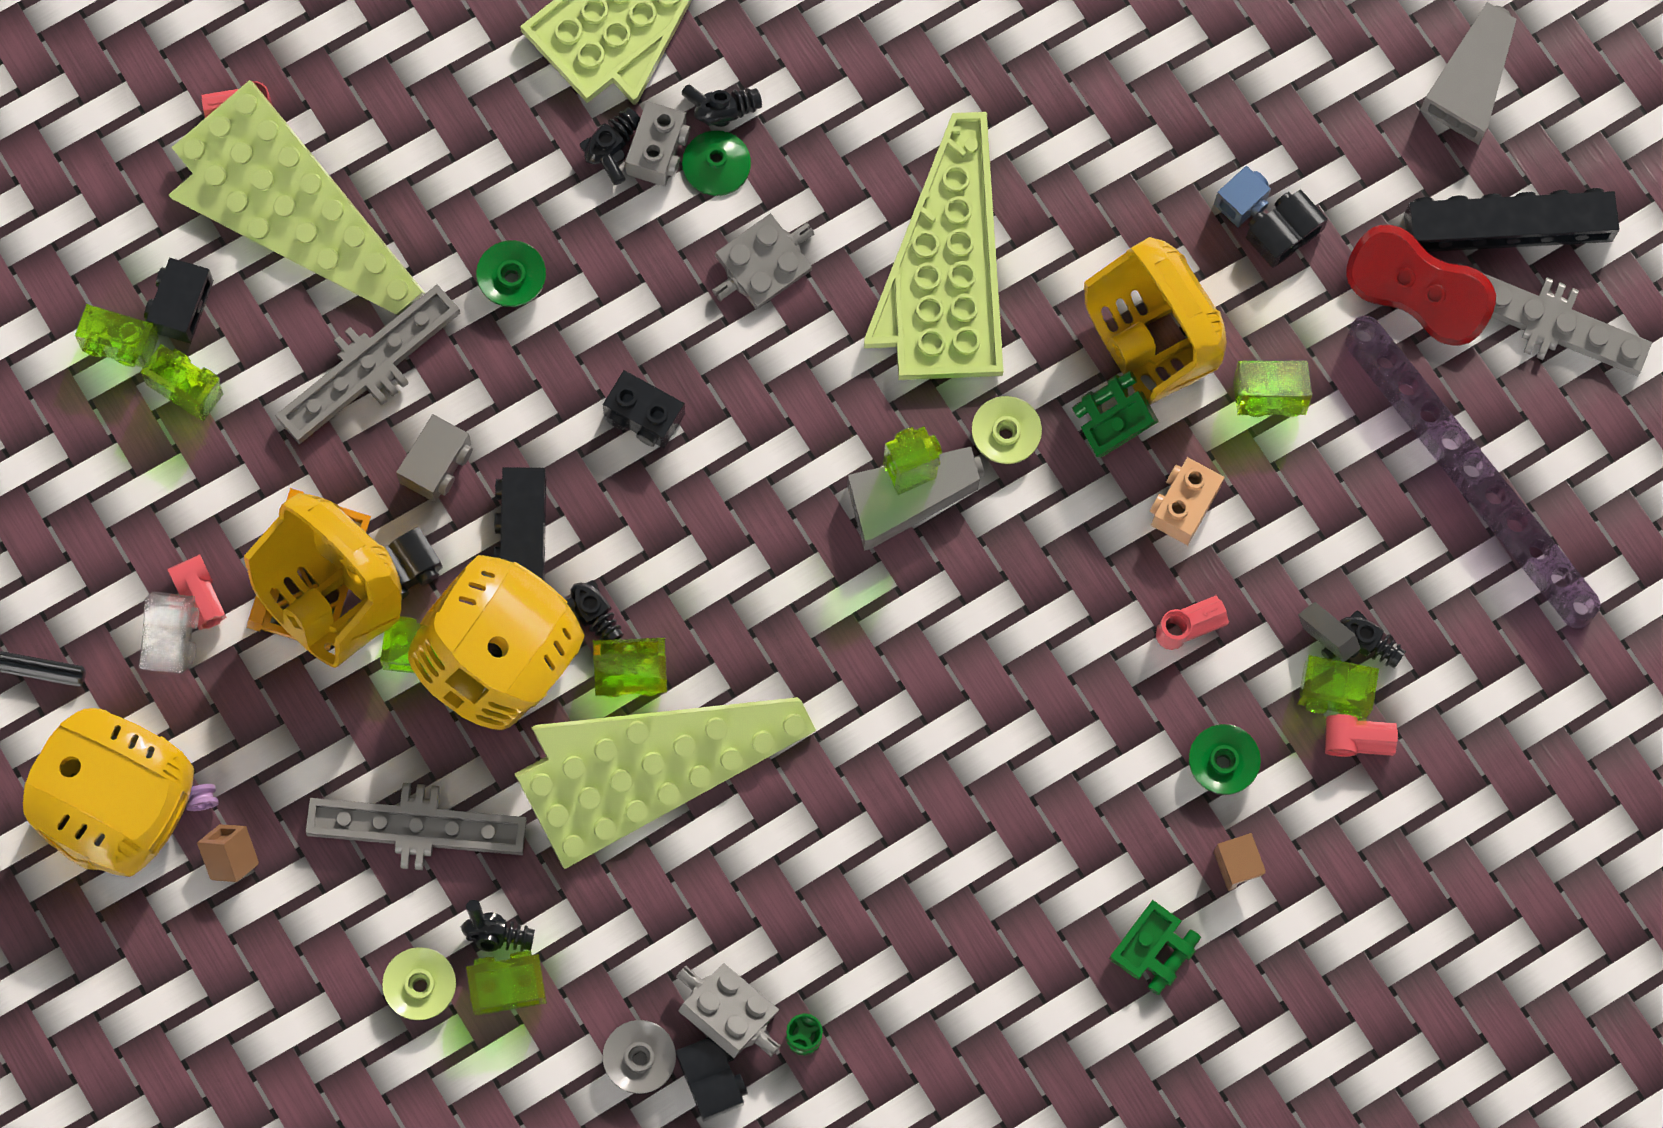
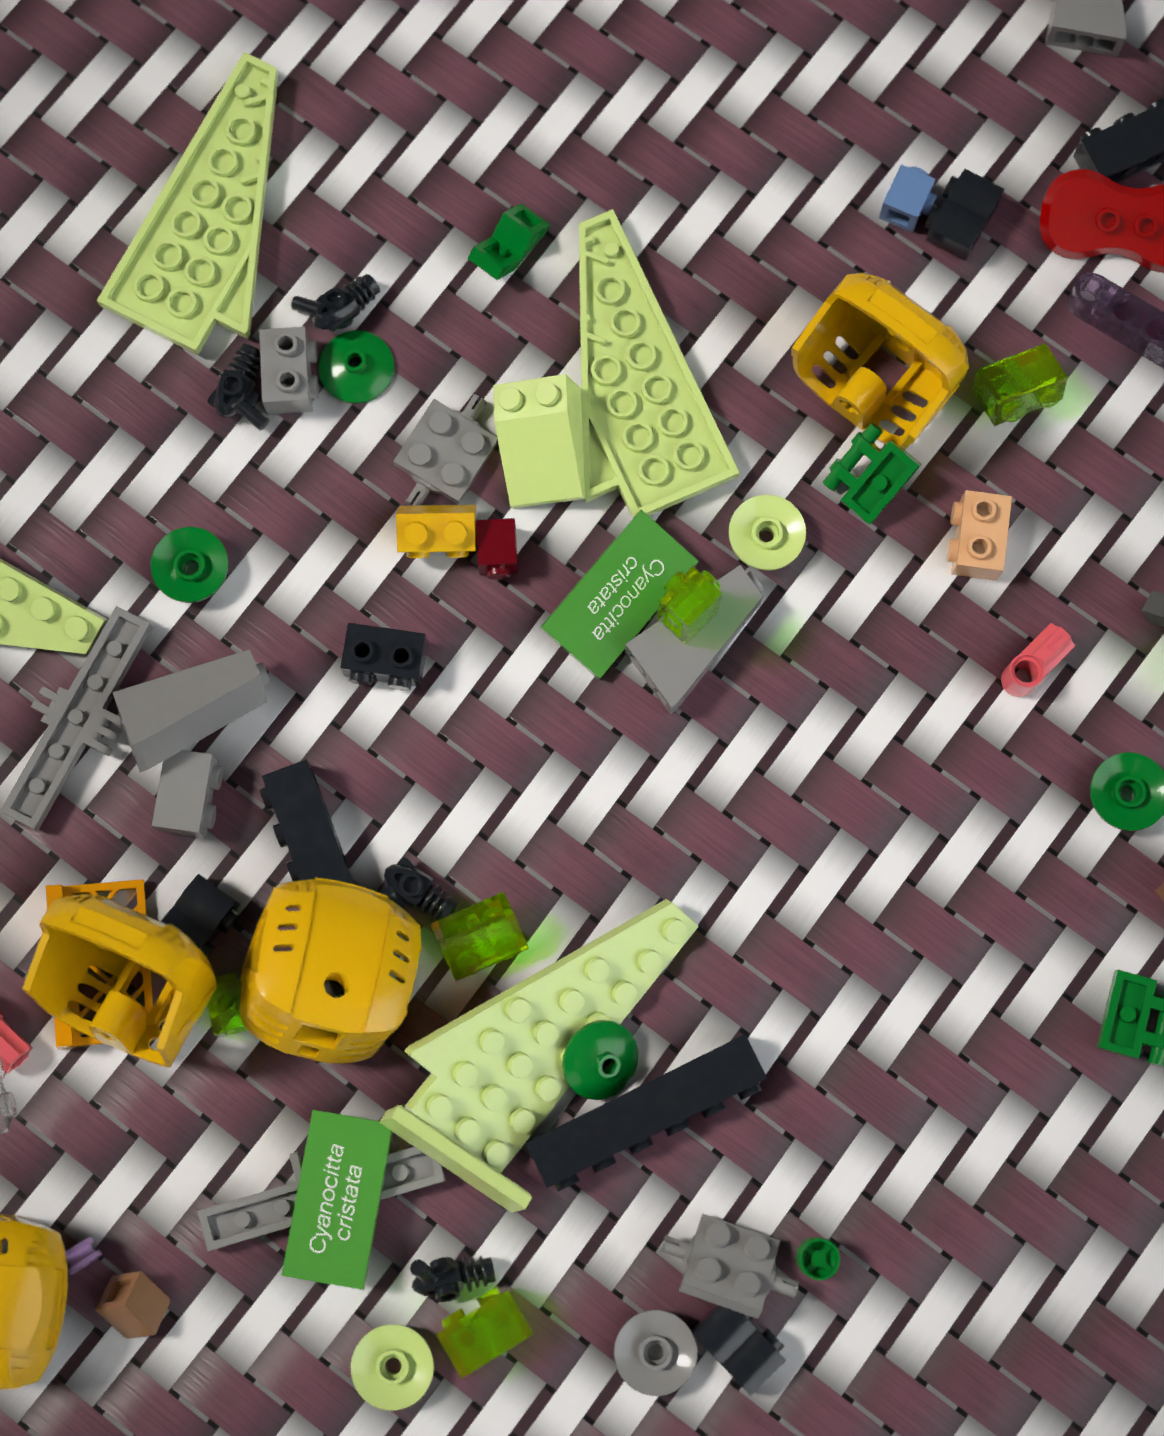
camera: 15 degrees left, 5 degrees up
none -> light grey slope [113,649,270,772]
none -> bright green tile [281,1110,393,1290]
none -> yellowish green tile [379,1105,532,1213]
none -> yellow brick [396,505,477,558]
none -> green slope [468,203,551,280]
none -> dark red brick [476,518,518,580]
none -> yellowish green slope [493,374,585,508]
none -> black brick [526,1034,767,1192]
none -> bright green tile [540,510,699,679]
none -> green dish [562,1020,639,1100]

